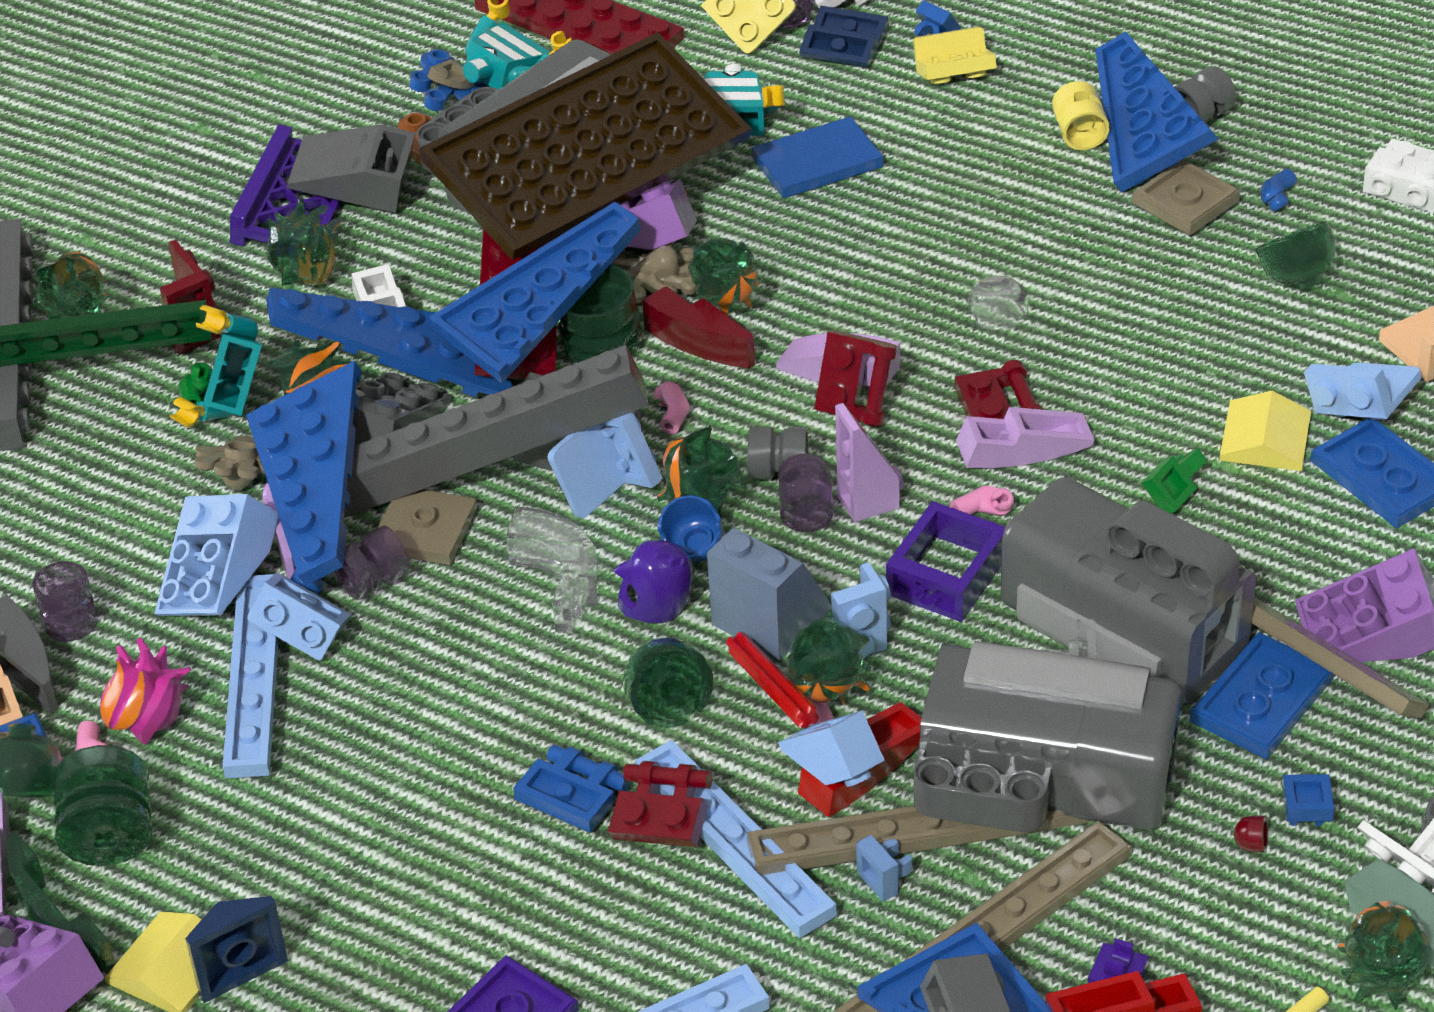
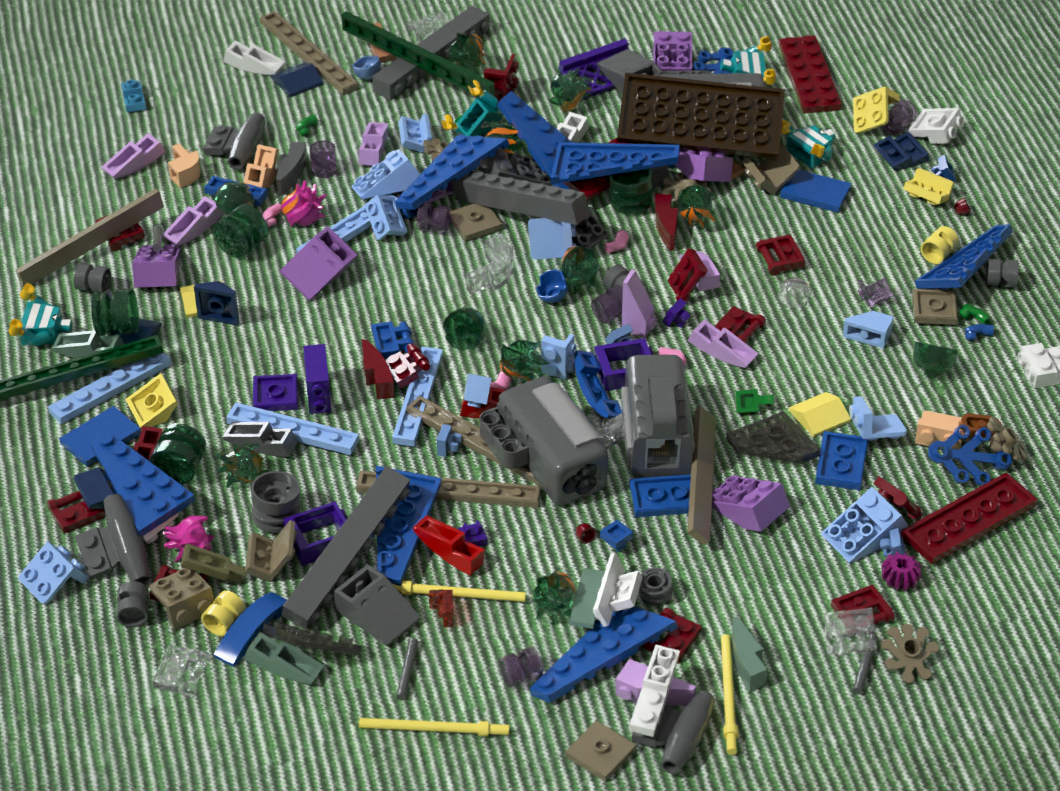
camera: 45 degrees right, 0 degrees up
clear green slope [6,831,115,974] -> none
dark tan tile [427,59,476,89] -> none
dark purple piece [613,540,695,623] -> none
sand blue slope [707,528,831,661] -> none
red axle [726,632,819,729] -> none
none -> medium lavender slope [279,226,357,301]
none -> dark purple window [303,344,331,414]
none -> lavender slope [359,122,389,165]
none -> dark red slope [361,339,394,399]
none -> light blue bracket [399,113,433,153]
none -> blue slope [574,350,623,420]
none -> medium blue tile [605,324,633,344]
none -> medium lavender slope [653,31,692,71]
none -> dark purple tile [662,298,691,328]
none -> clear smoke plate [726,411,820,464]
none -> dark tan bracket [742,145,801,196]
none -> dark red plate [755,234,805,276]
none -> light blue slope [843,311,894,349]
none -> clear purple bracket [857,278,894,307]
none -> dark red hinge [954,197,971,216]
none -> green arm [959,304,992,325]

